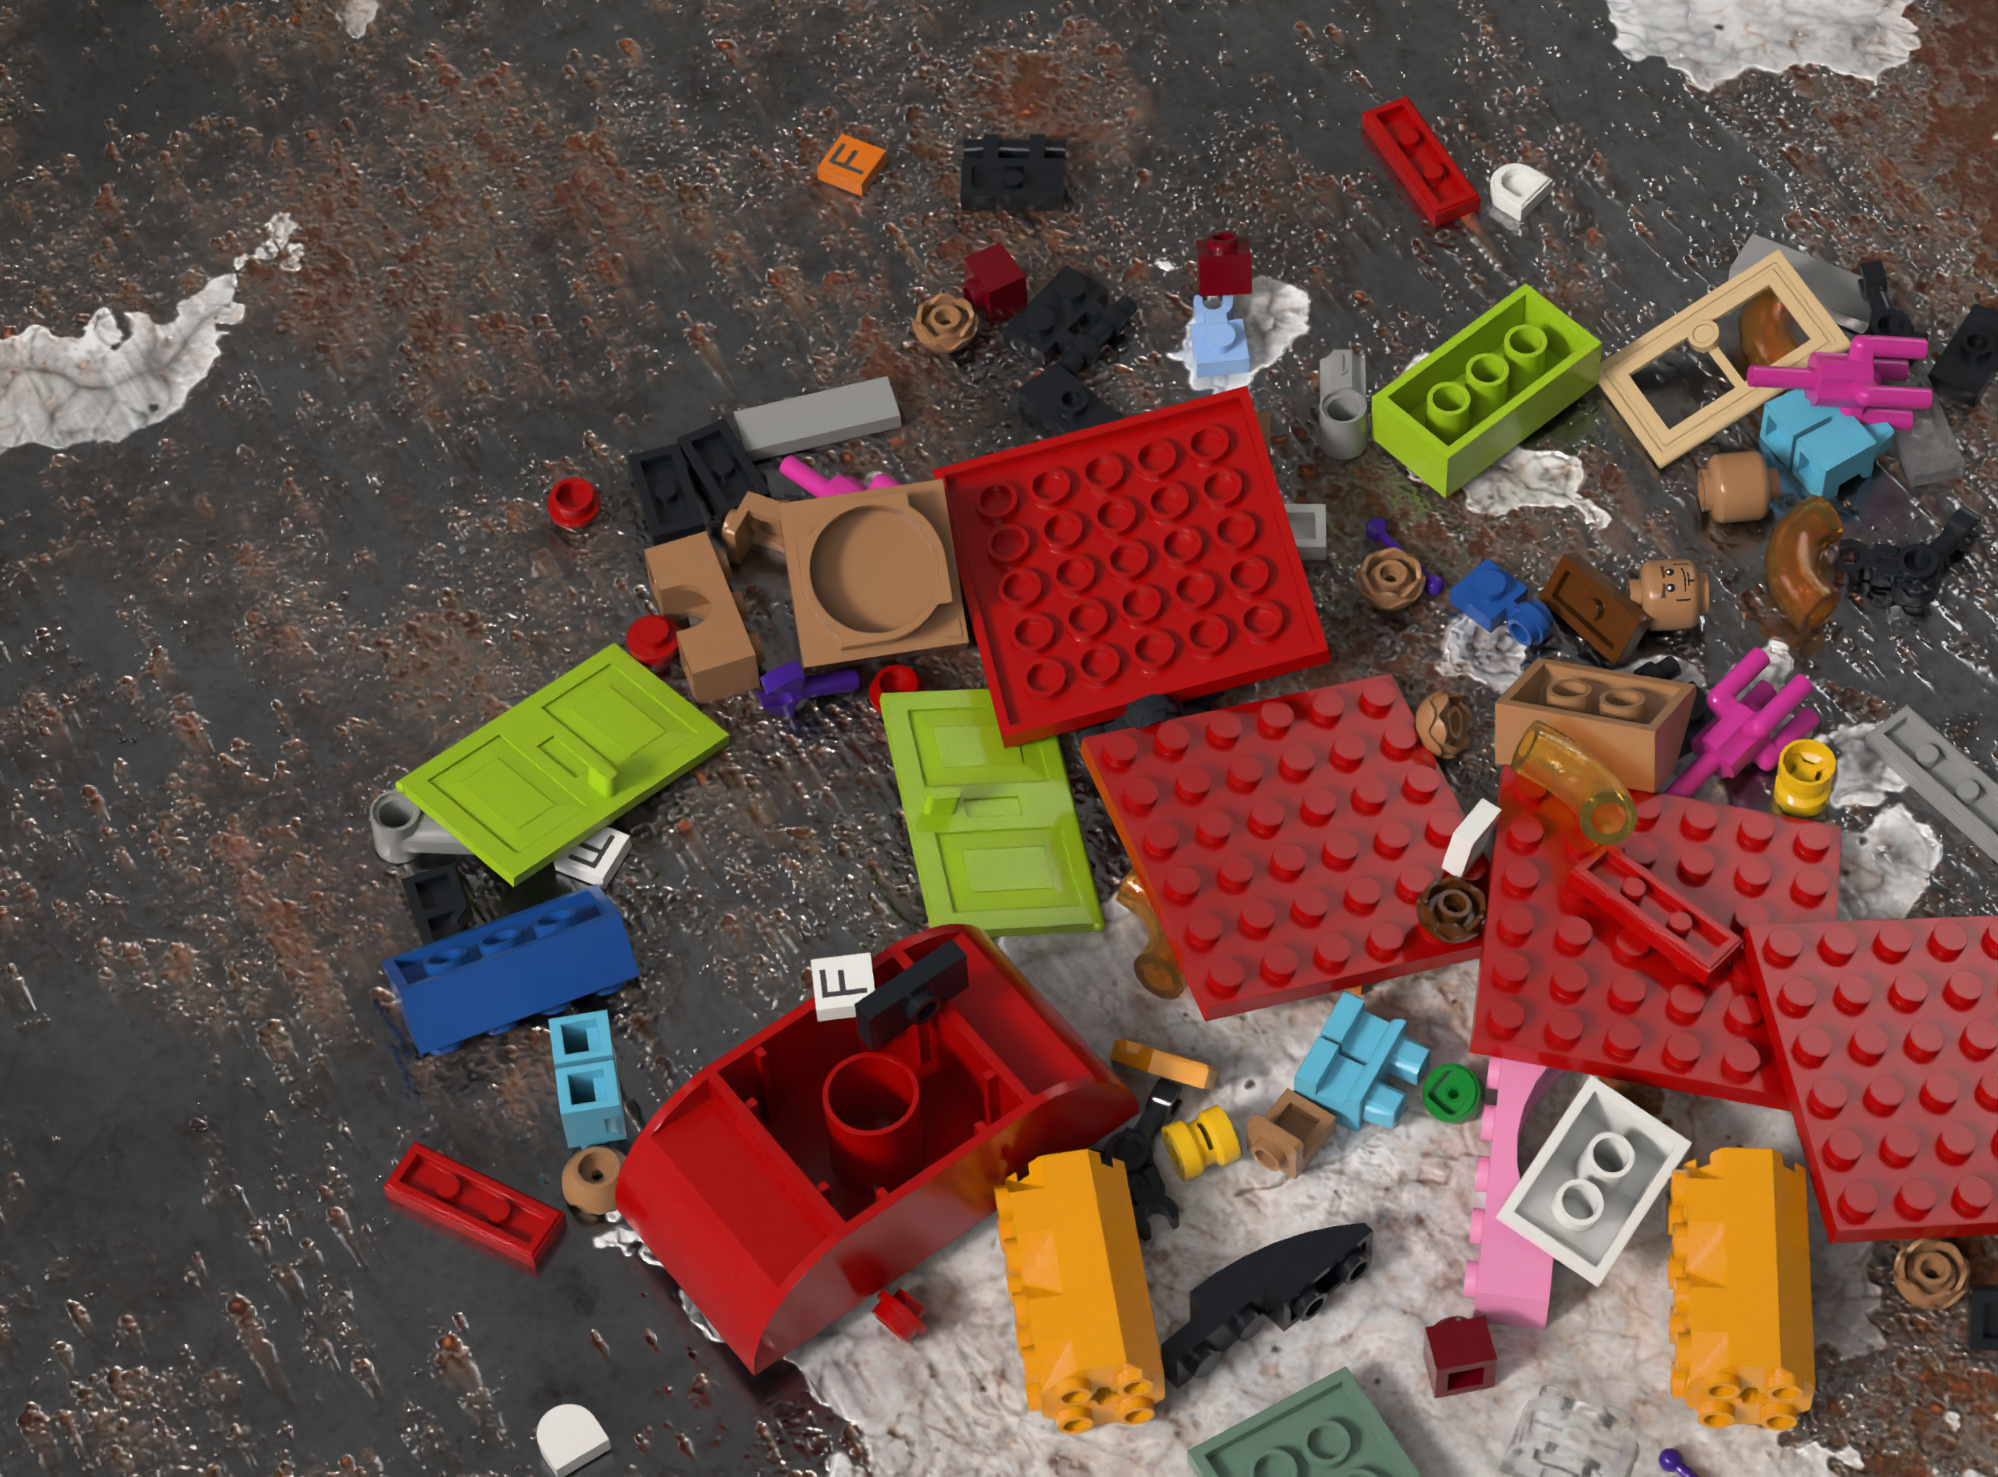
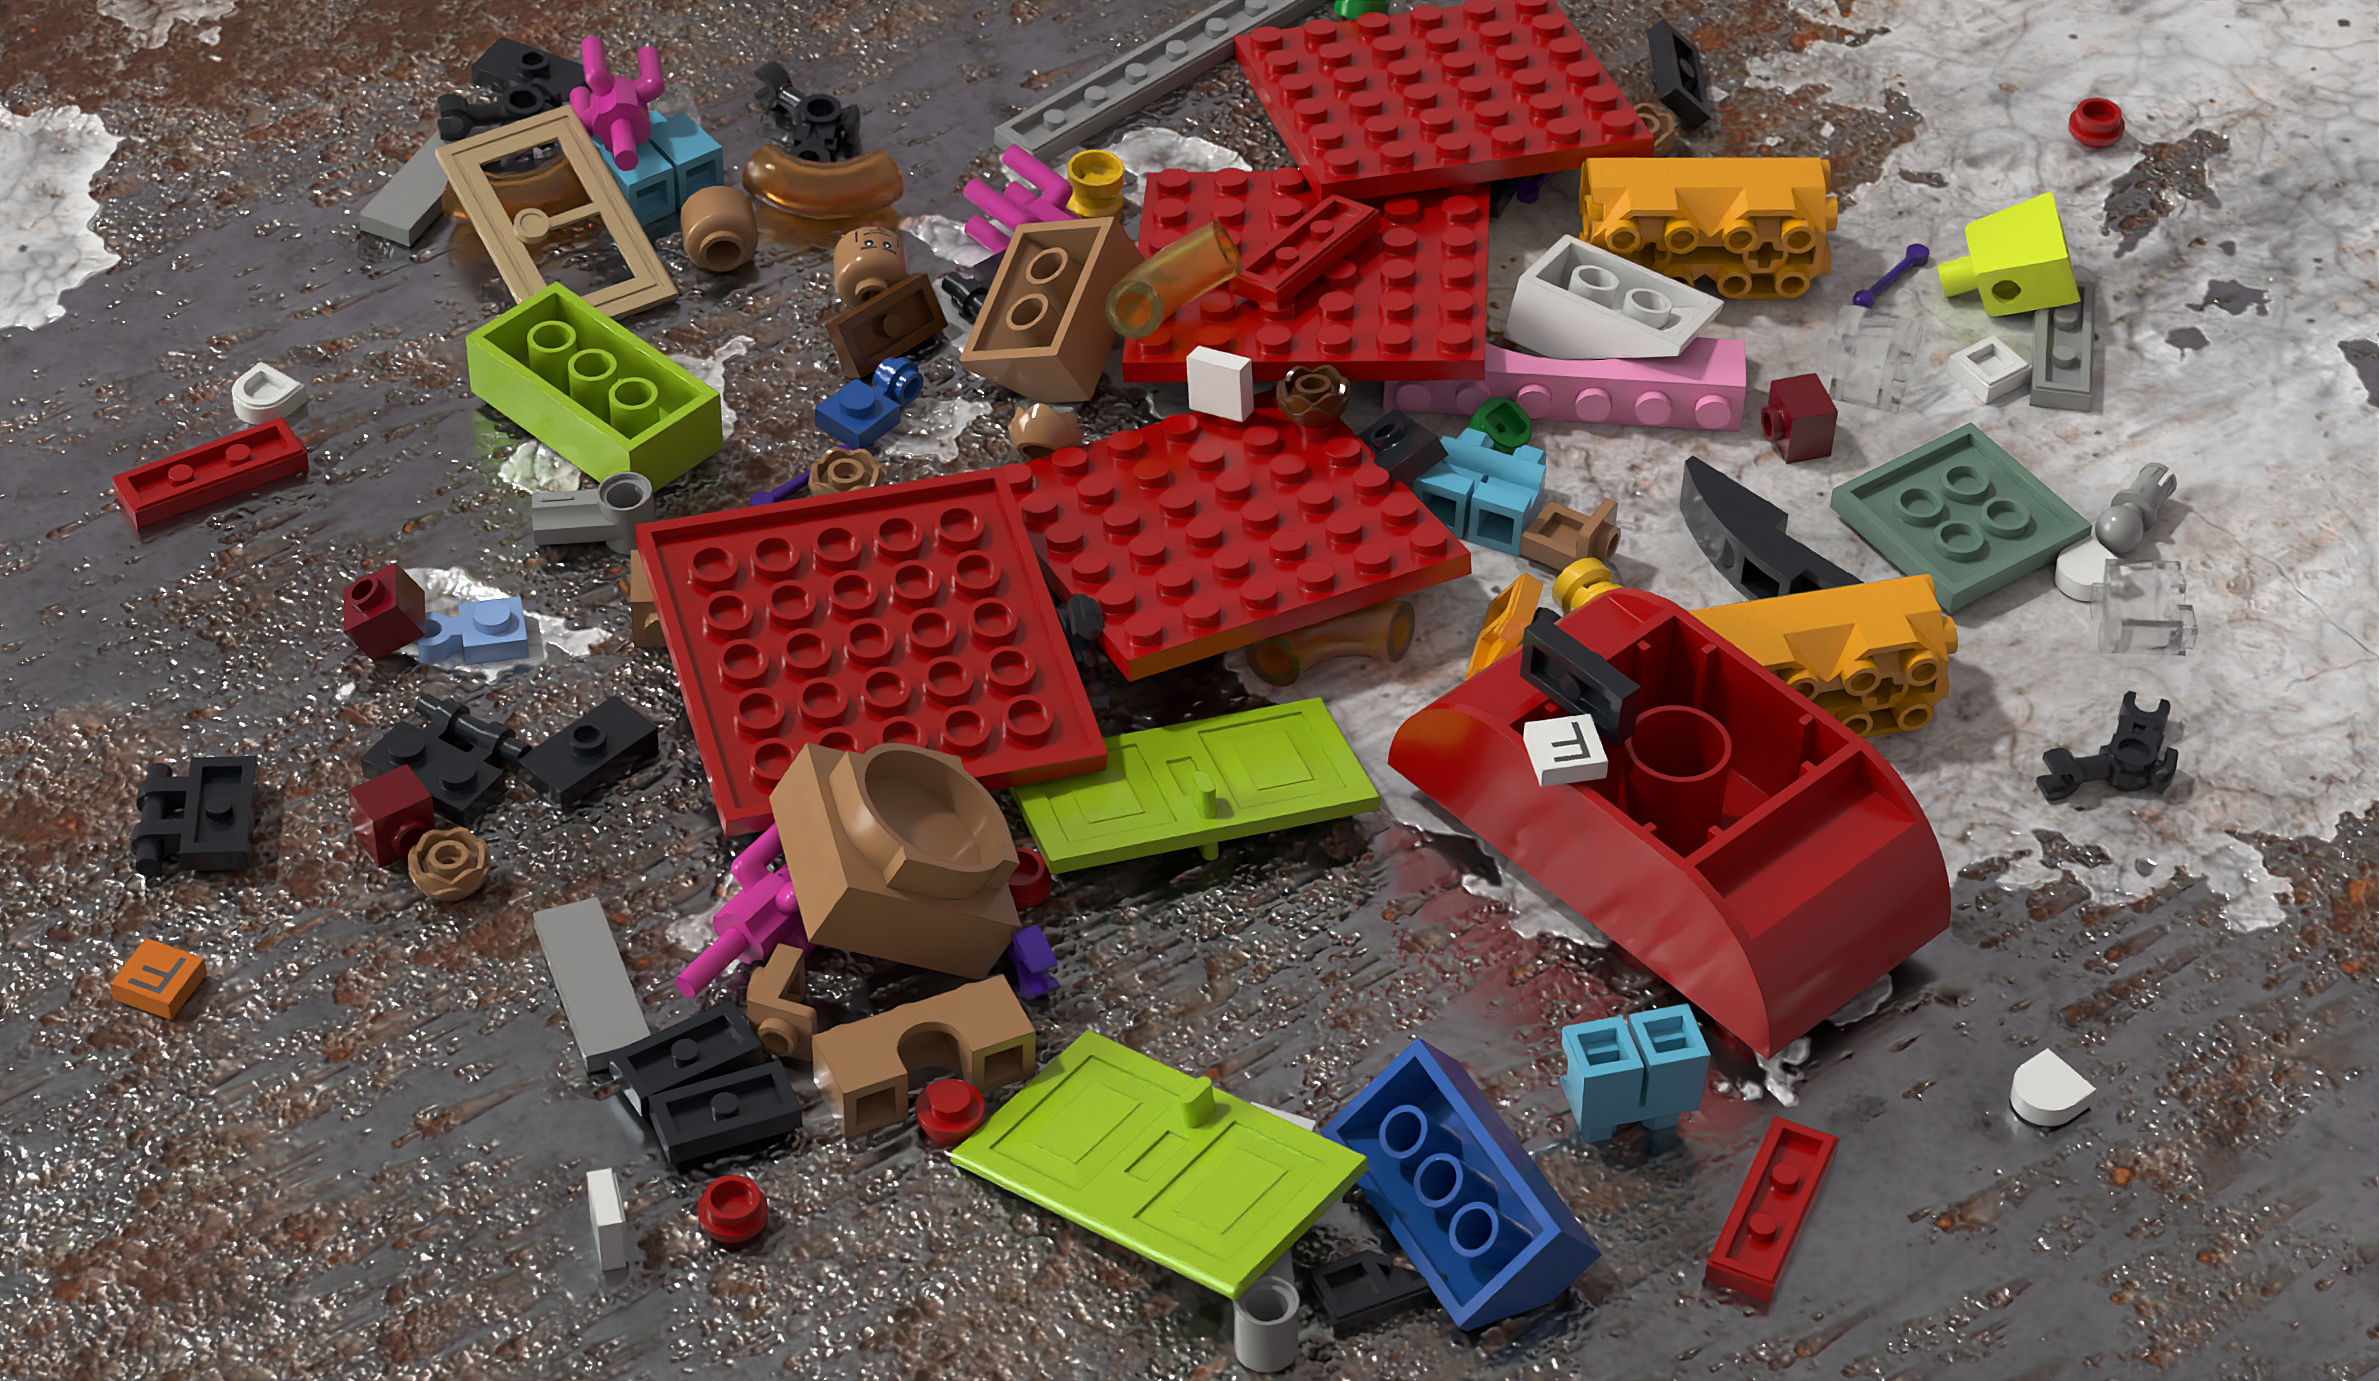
camera: 100 degrees left, 10 degrees down
medium nougat plate [562,1145,627,1215] -> none
none -> white tile [586,1168,629,1271]
none -> black plate [1357,408,1449,486]

